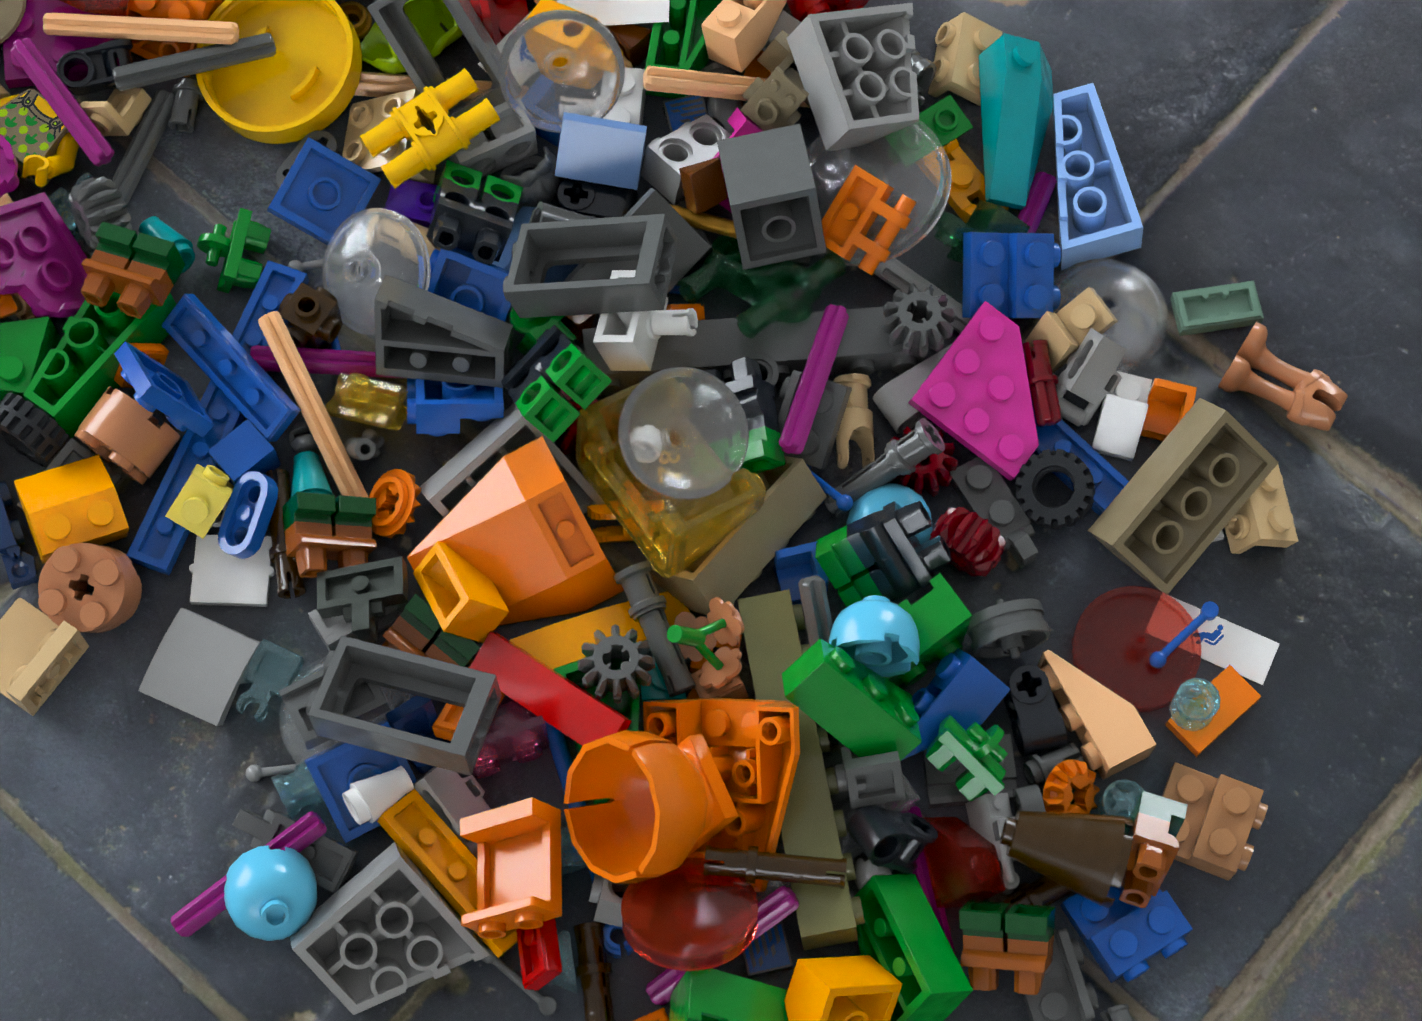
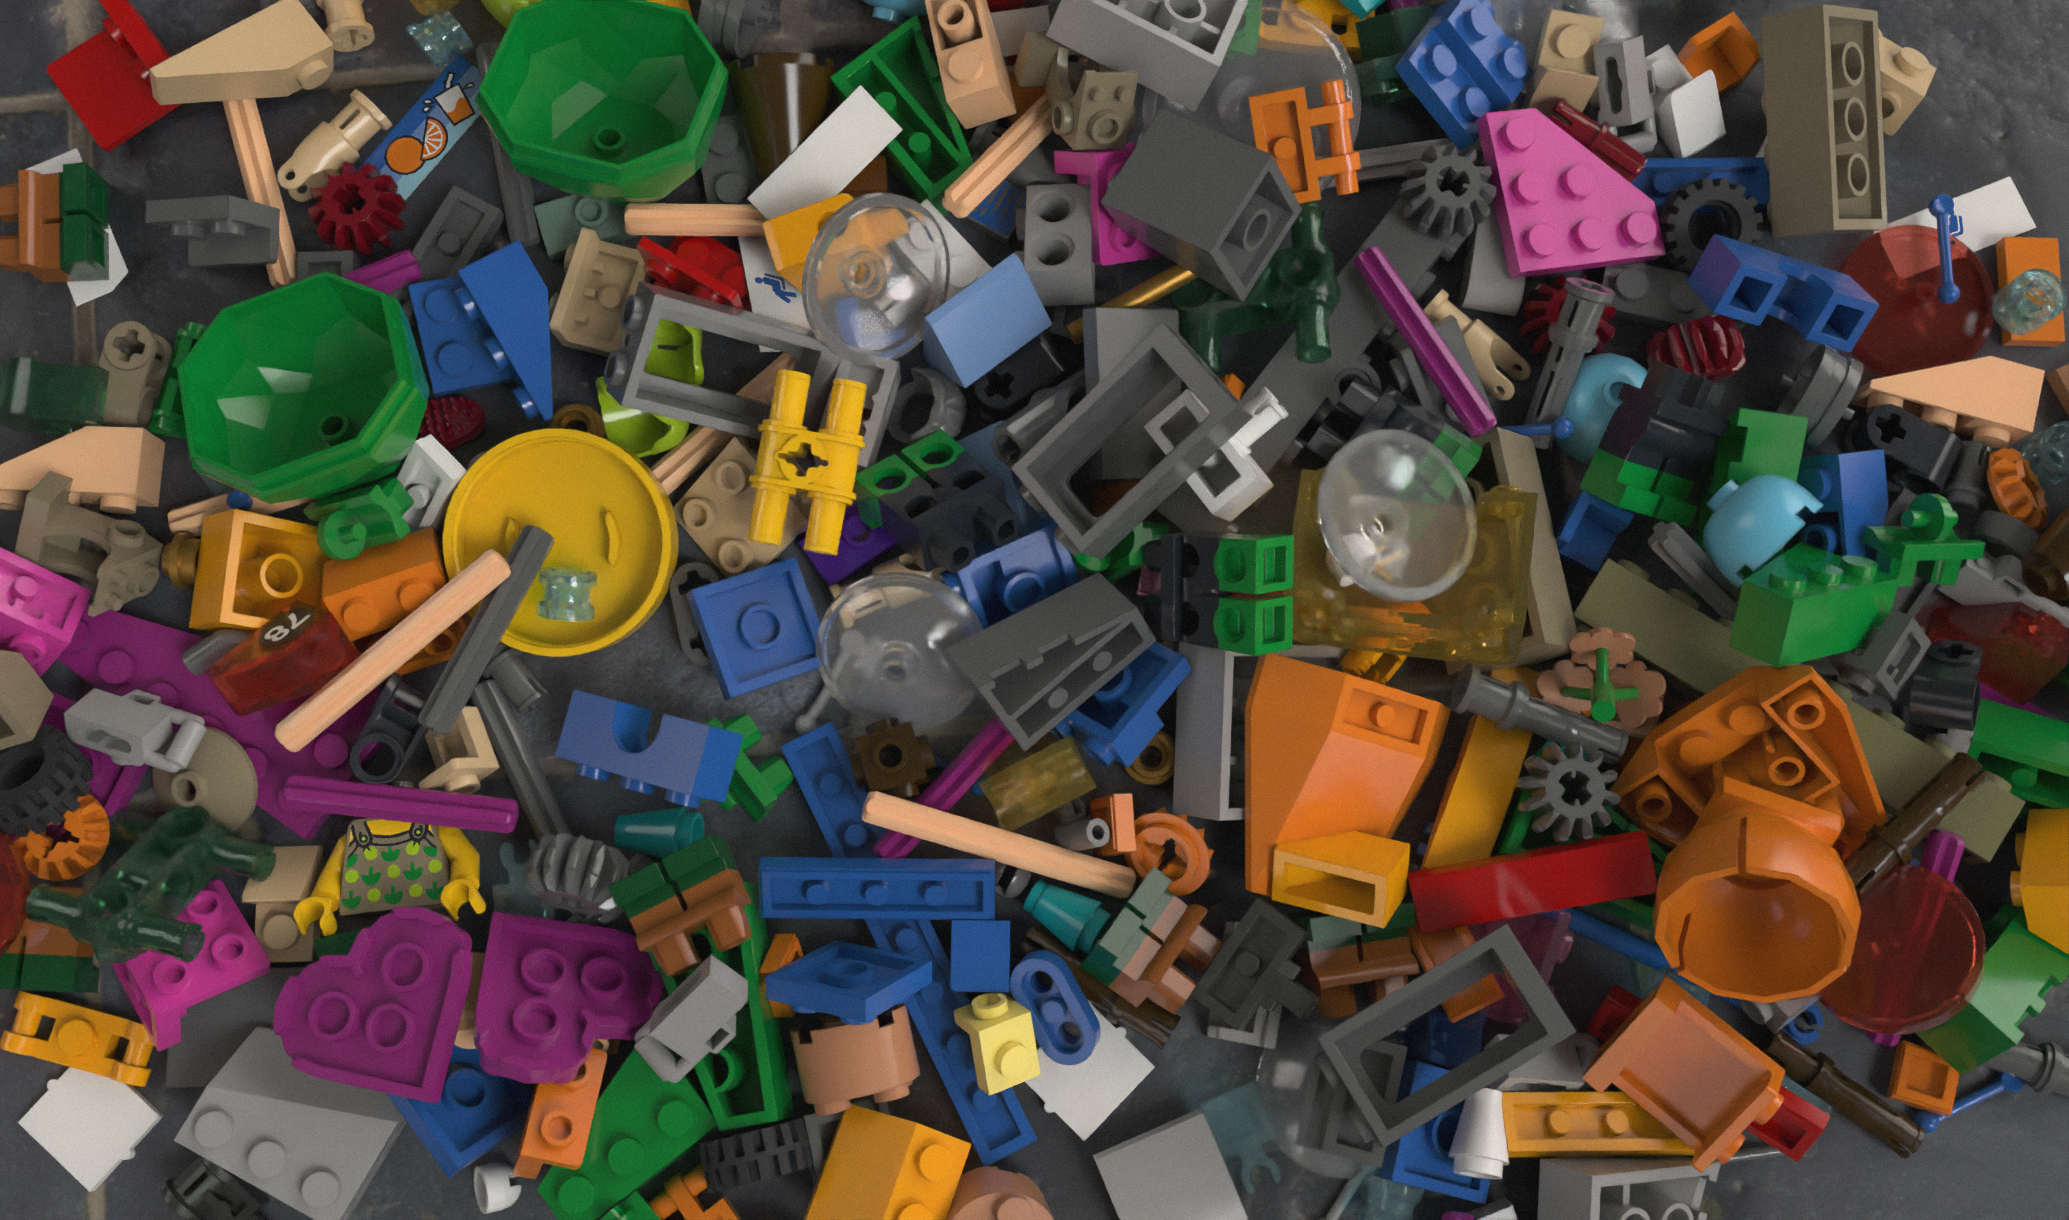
camera: 50 degrees left, 10 degrees up
reddish brown slope [679,157,728,214] -> none
none -> clear light blue wheel [537,567,597,621]
none -> blue arch [555,689,743,809]
none -> light grey piece [634,955,748,1083]
none -> orange tile [1090,793,1136,857]
none -> pearl gold plate [1124,730,1175,786]
none -> blue arch [1686,234,1880,353]

